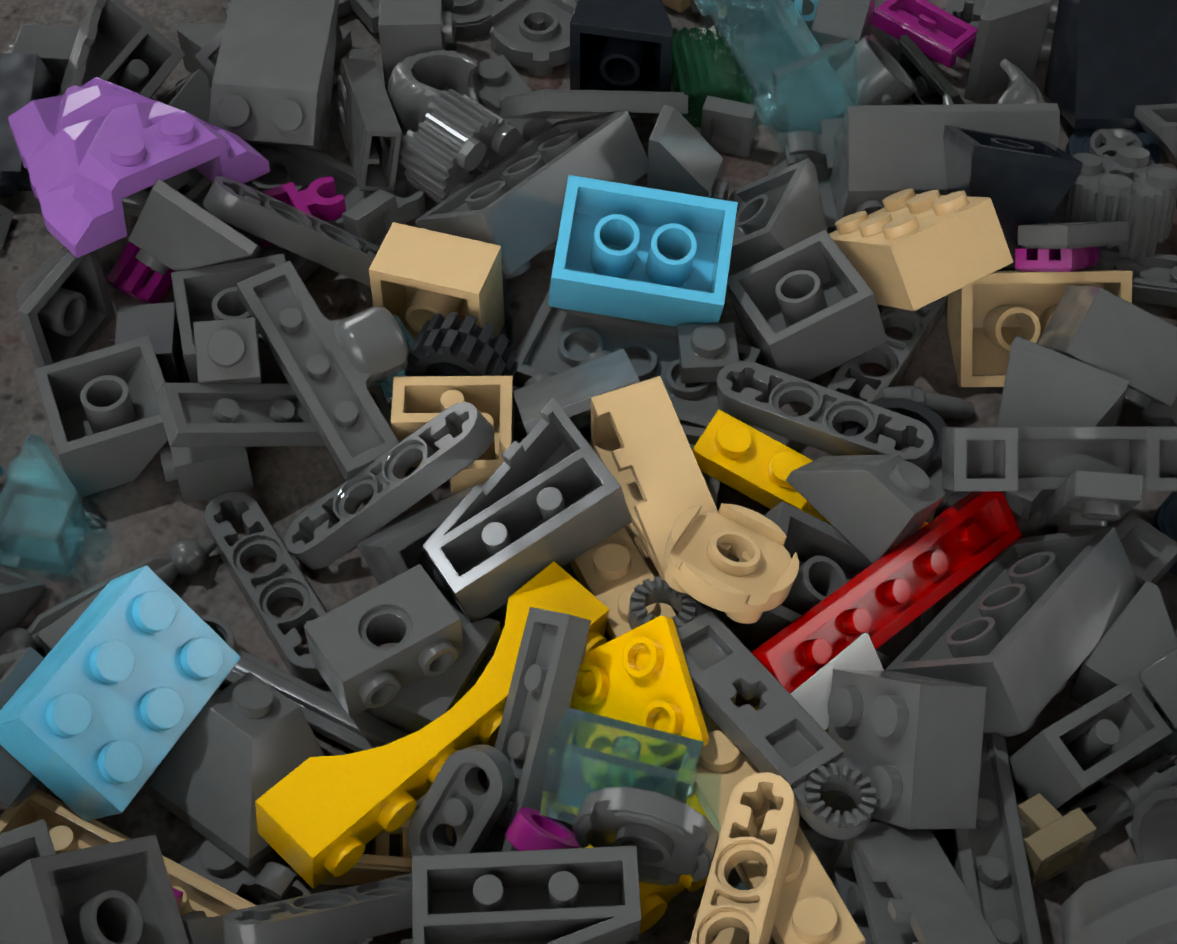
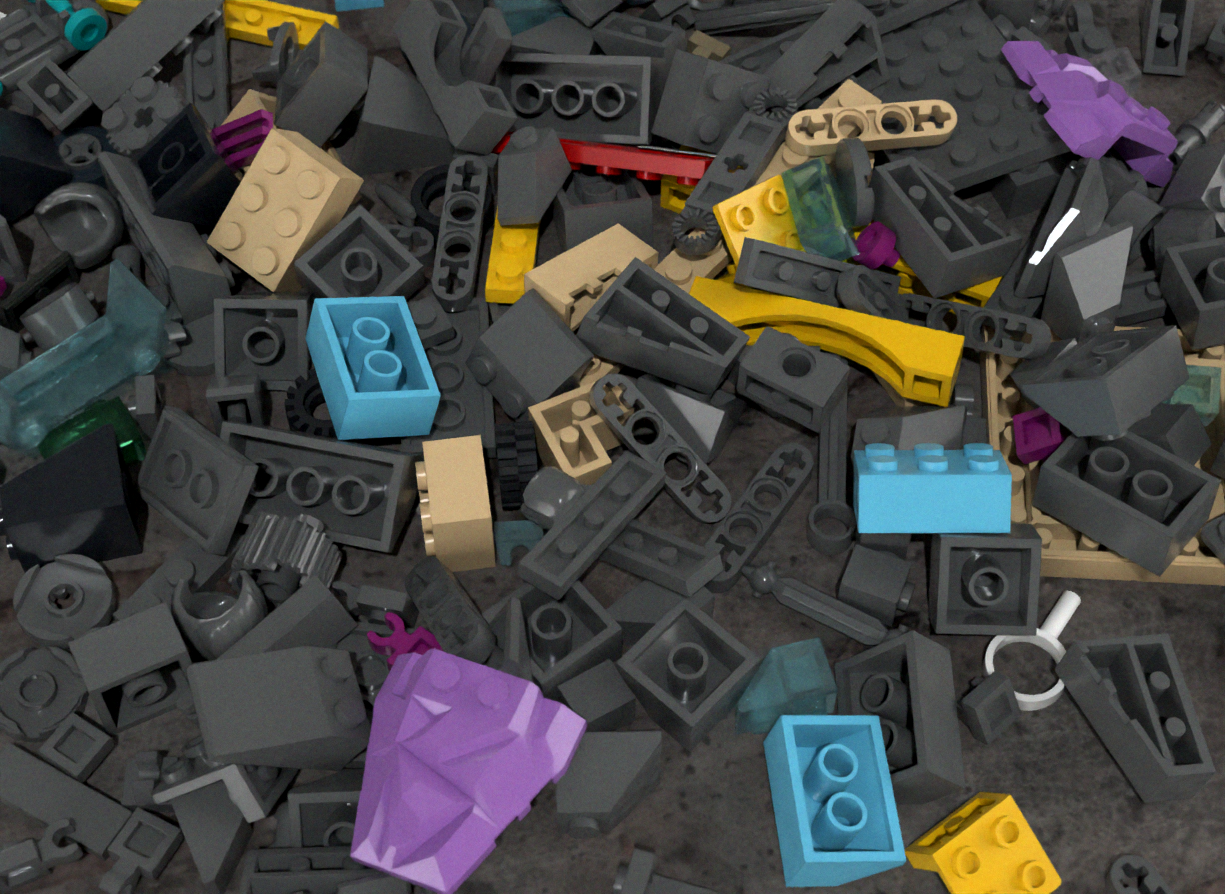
camera: 115 degrees left, 5 degrees up
dark grey brick [193,317,263,384] -> none
tan plate [664,503,799,624] -> none
dark grey tile [1018,221,1129,249] -> none

